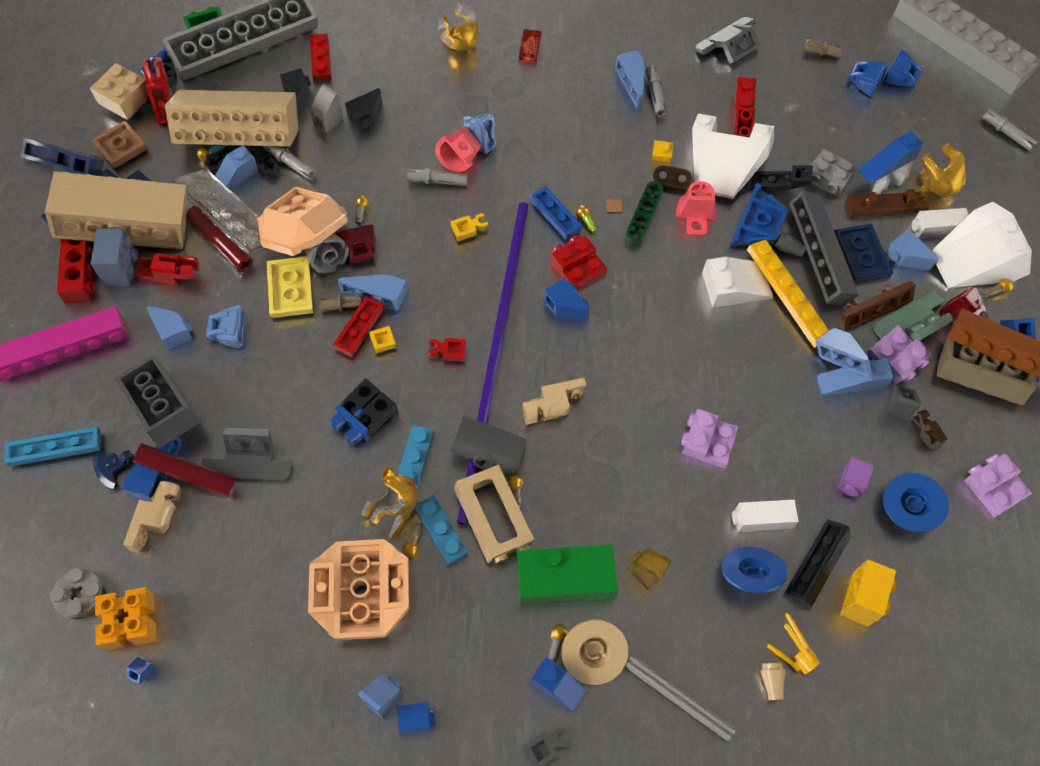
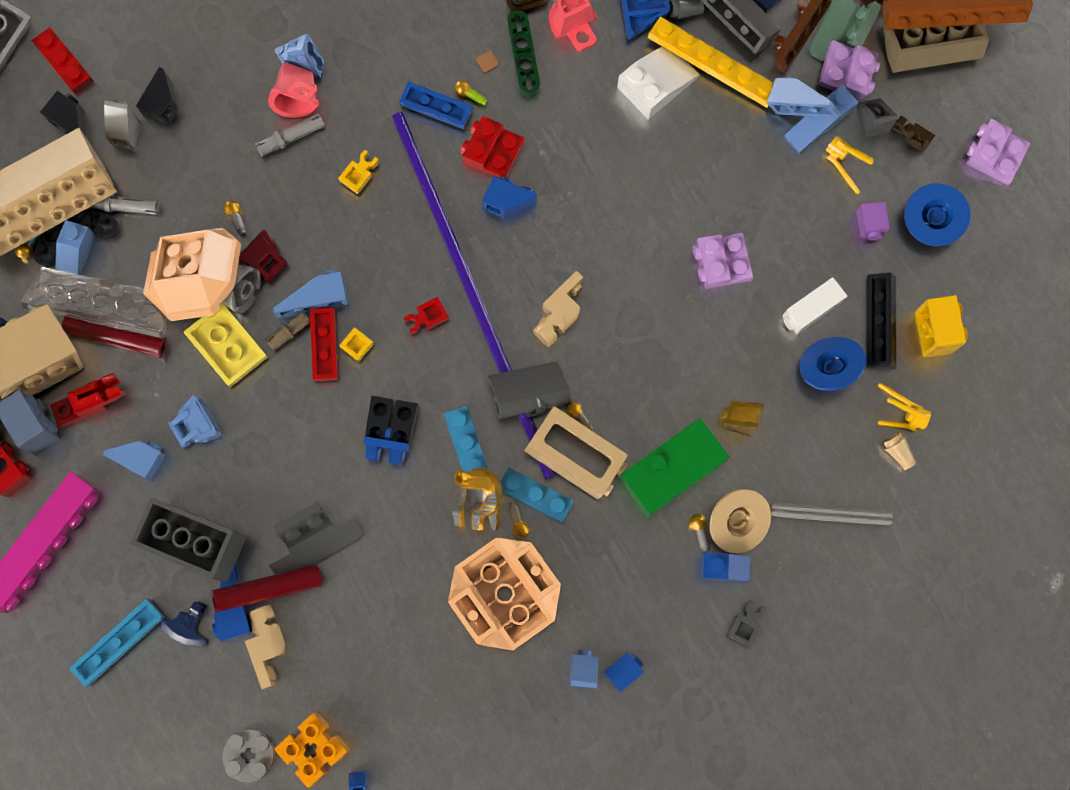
camera: 30 degrees left, 15 degrees up
none -> yellow plant [826,136,874,194]

